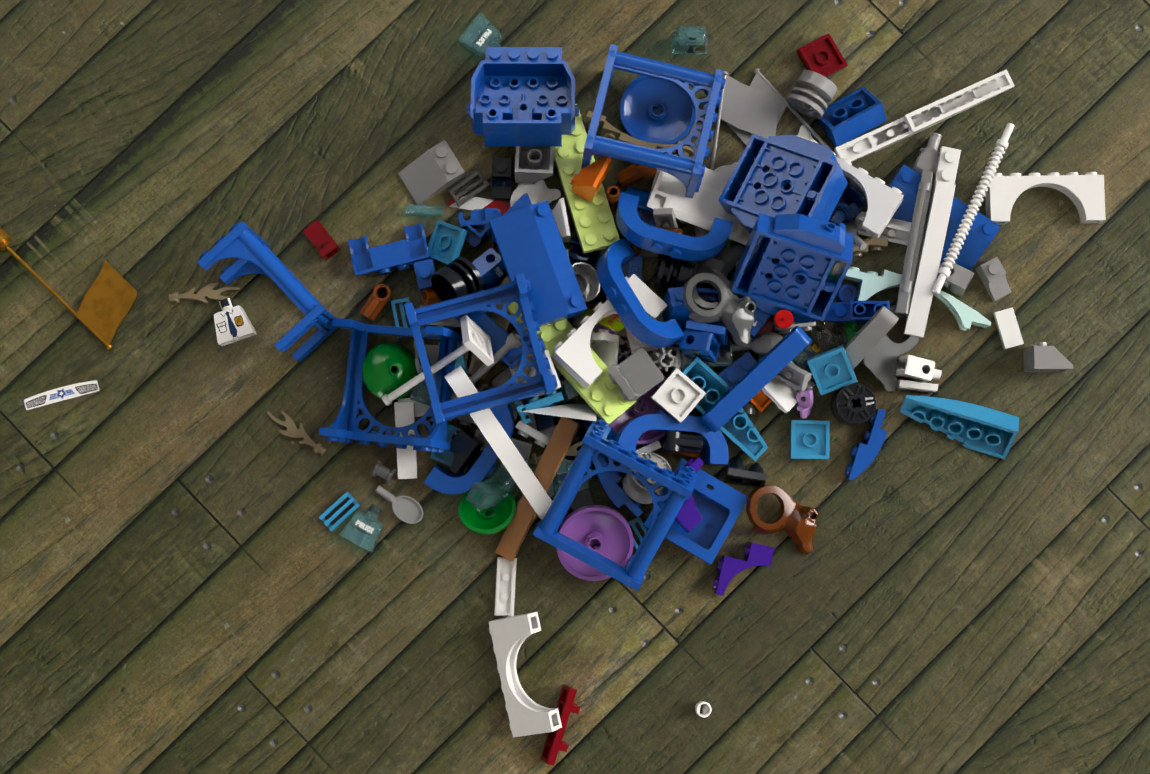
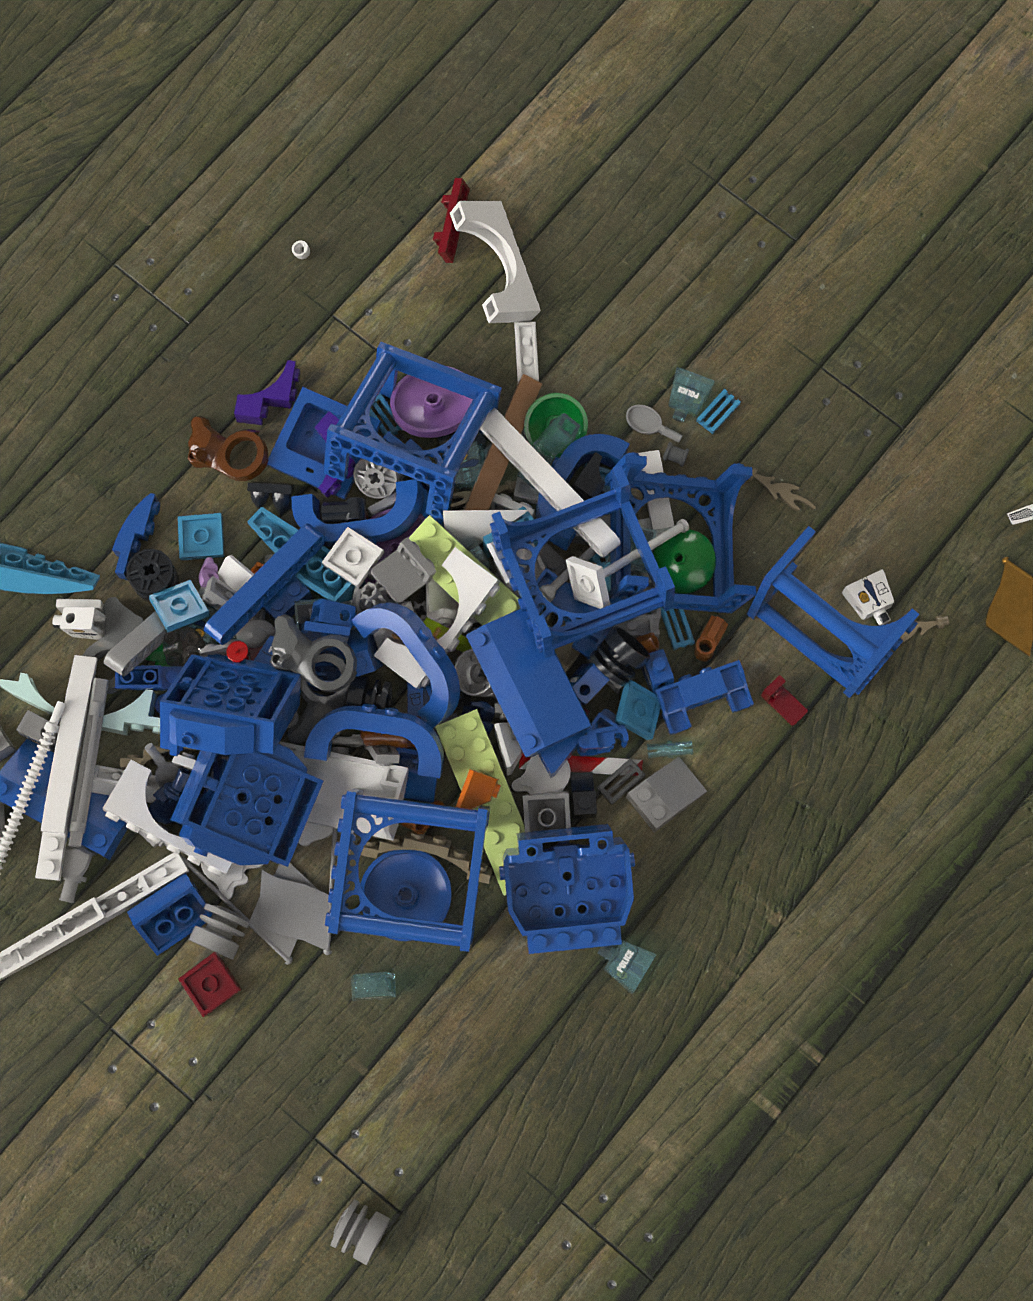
camera: 175 degrees right, 10 degrees down
dark orange pin [606,185,621,205] -> none

